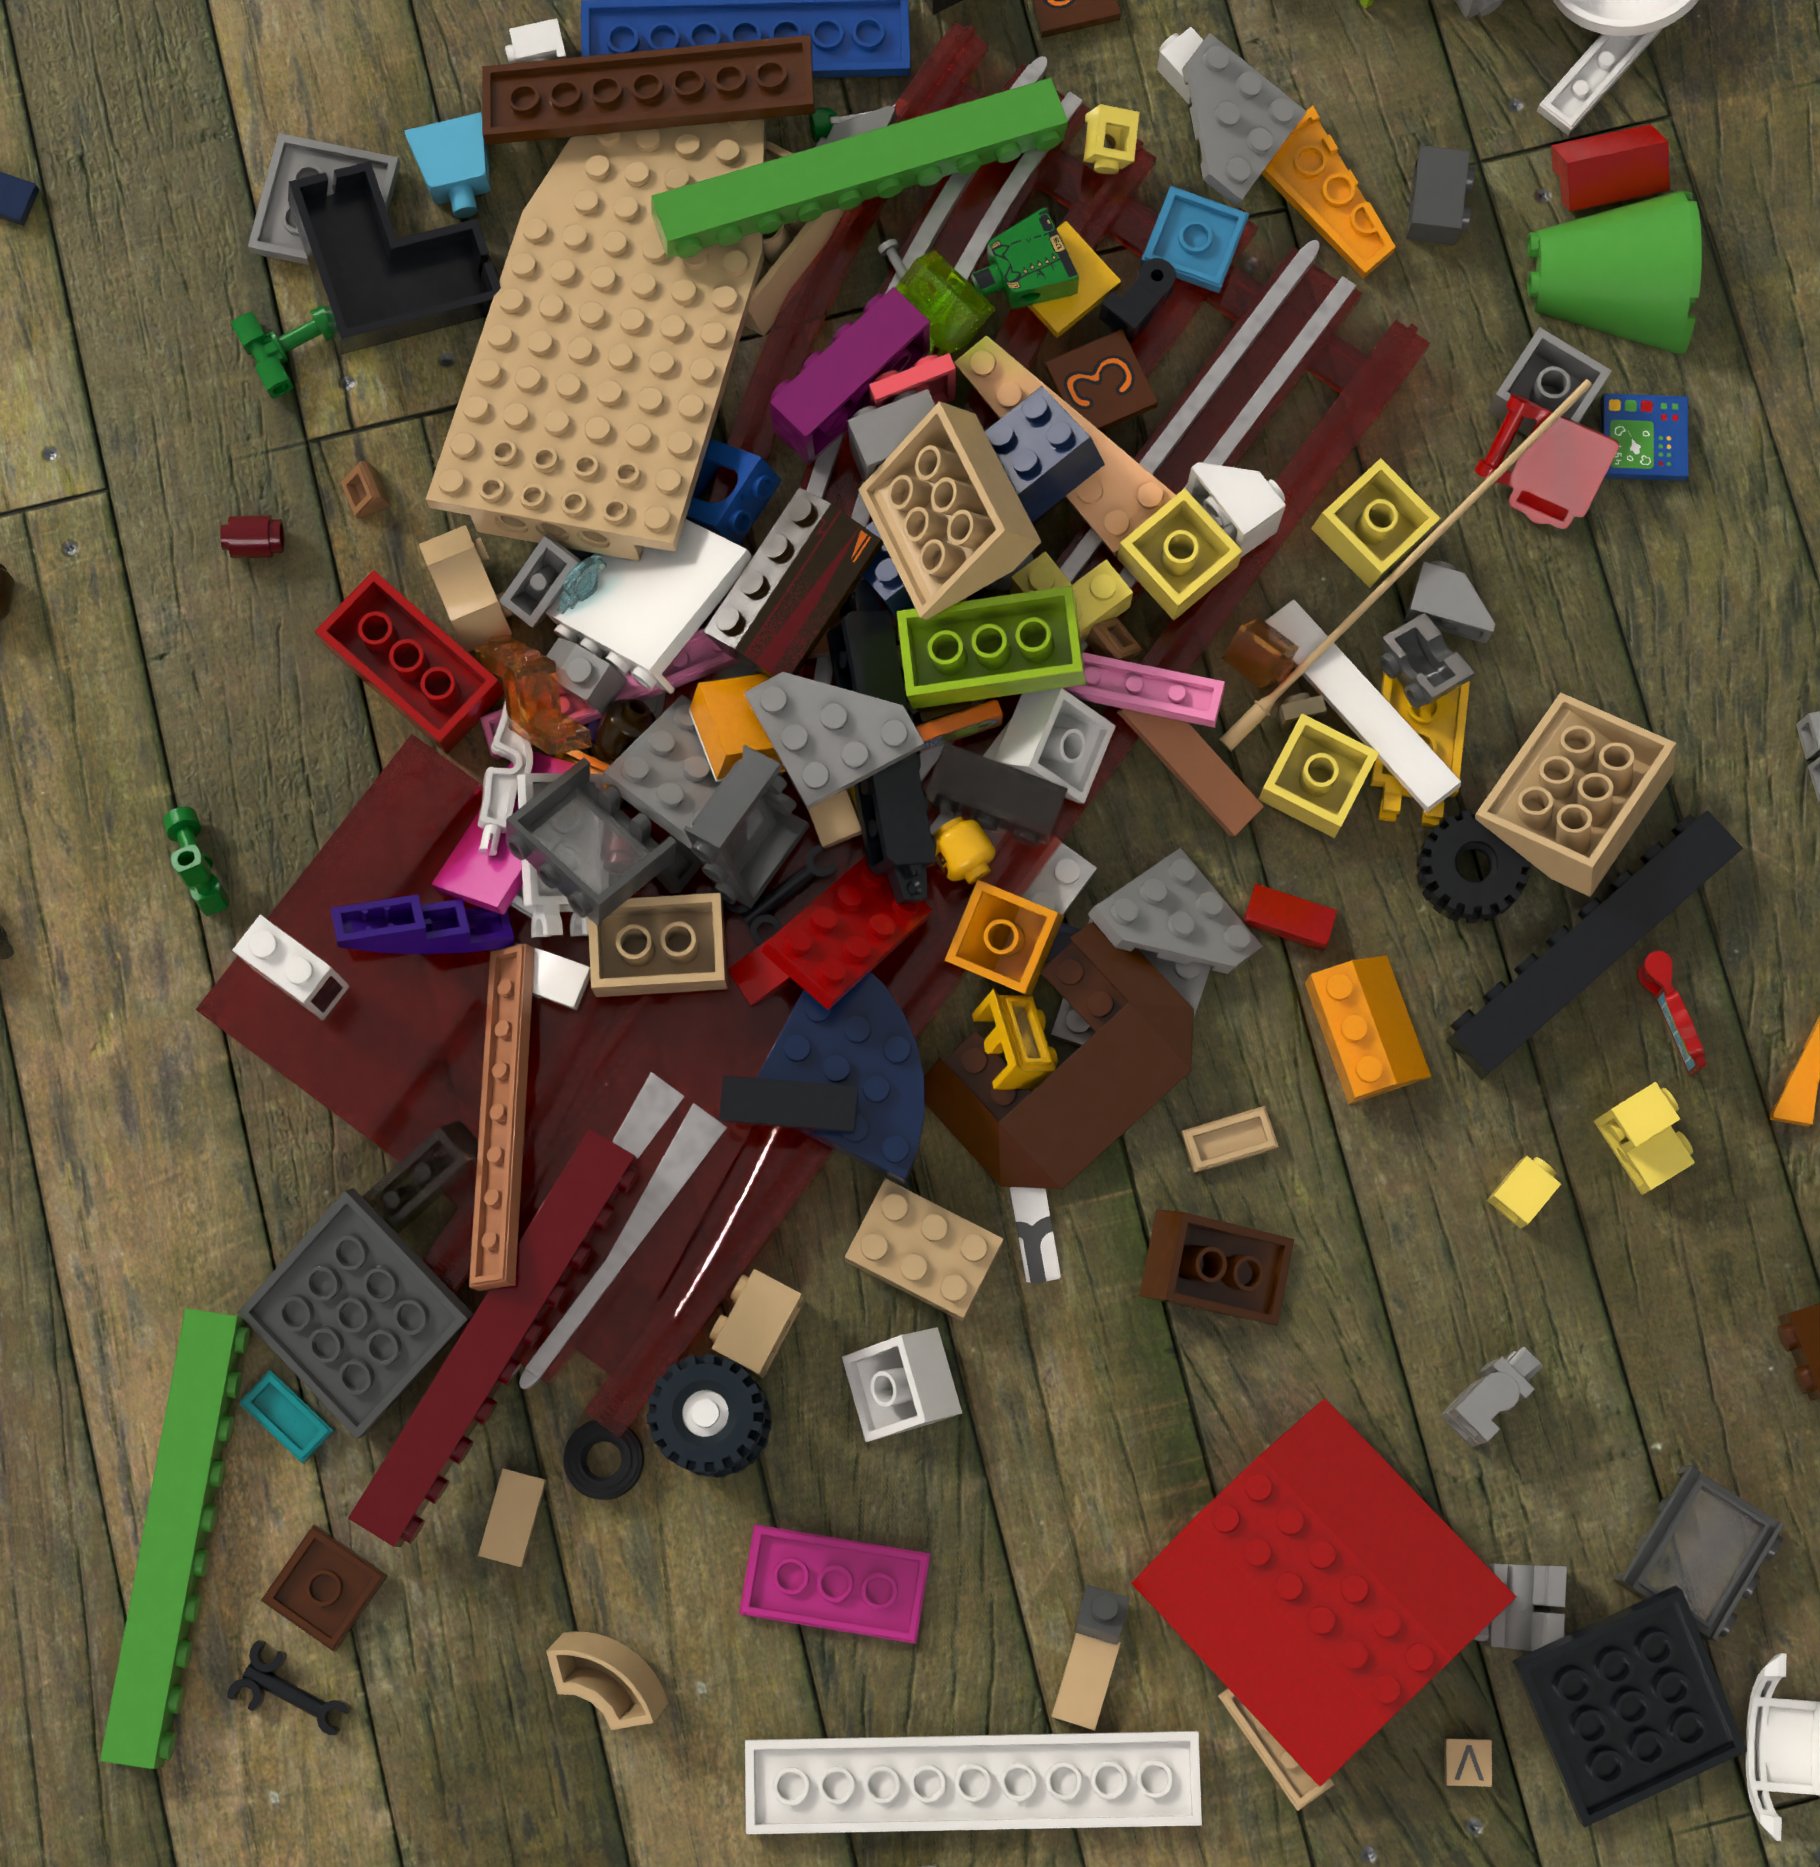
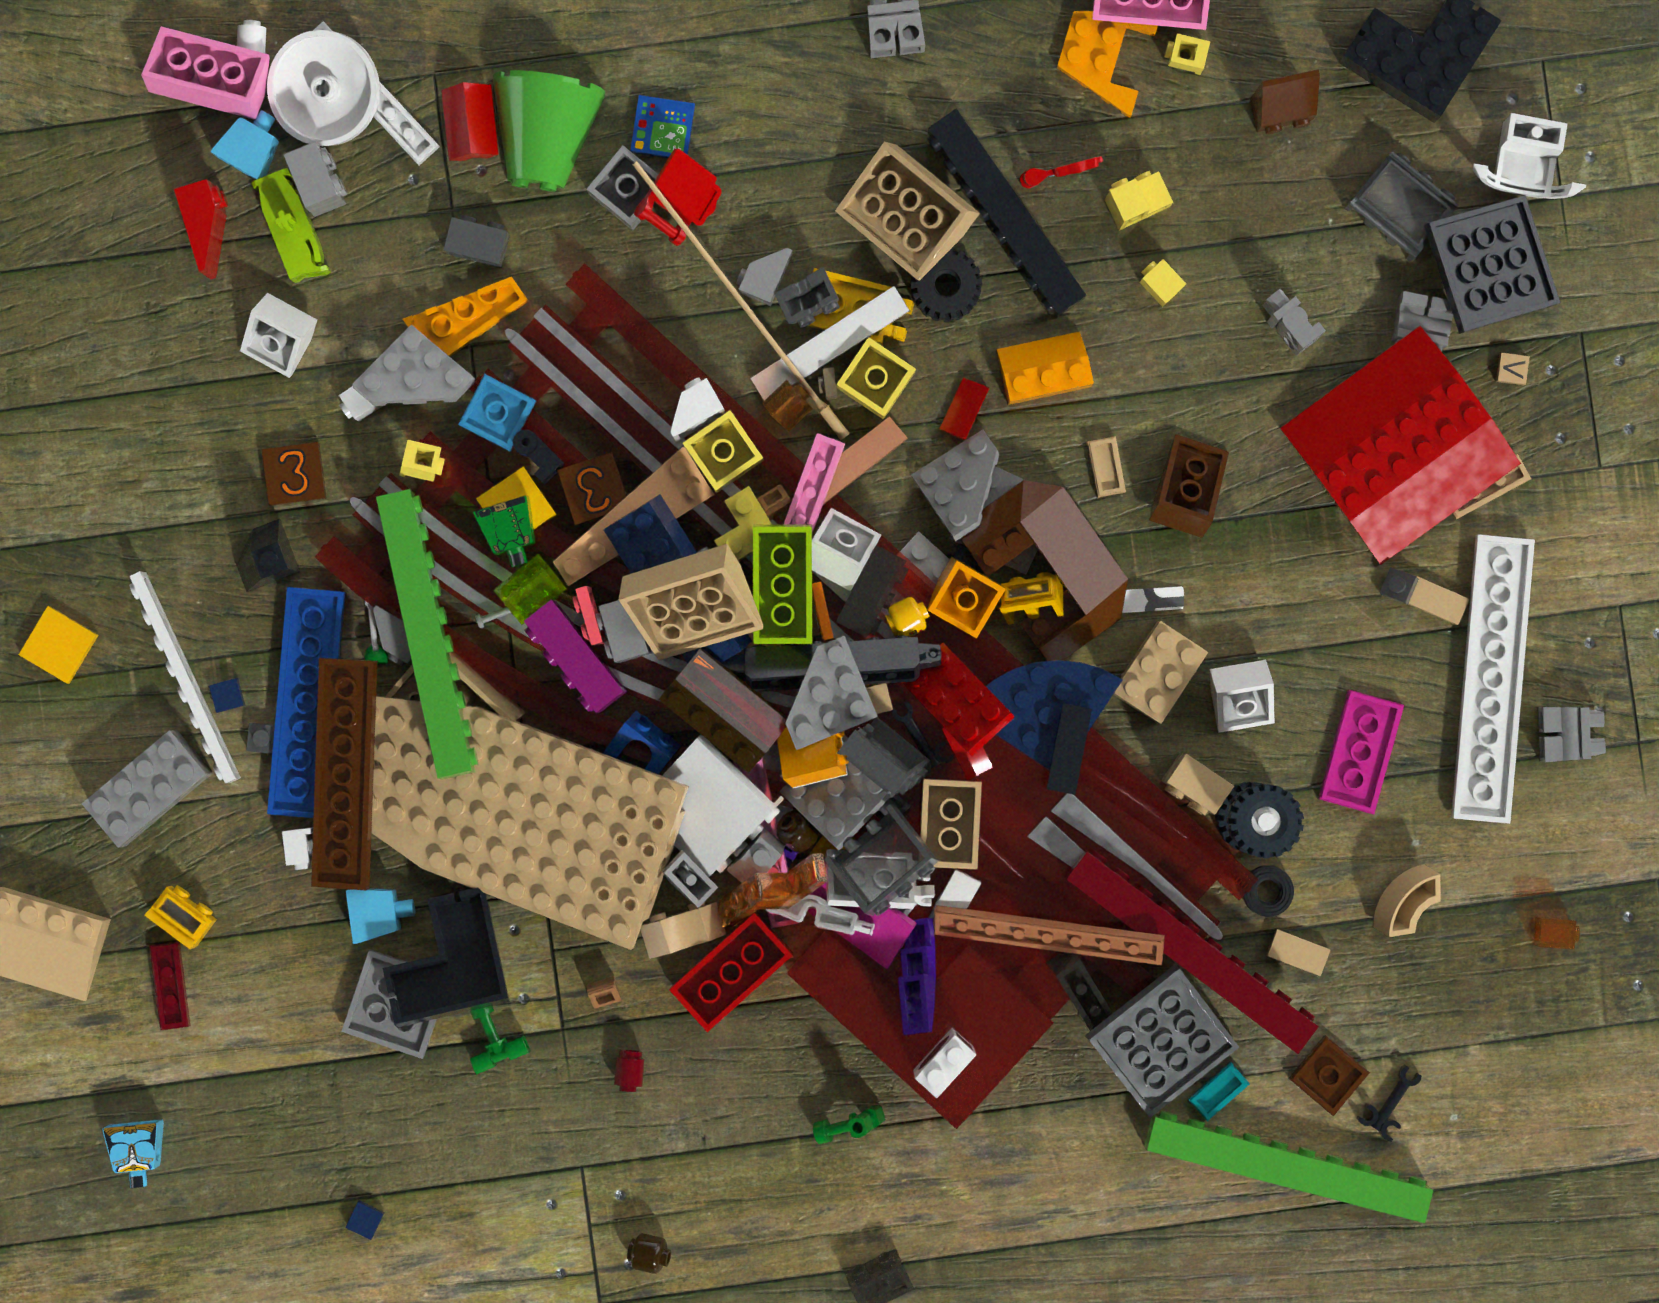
camera: 80 degrees left, 10 degrees up
clear light blue piece [557,555,607,614] -> none
light yellow brick [1311,458,1441,588] -> none

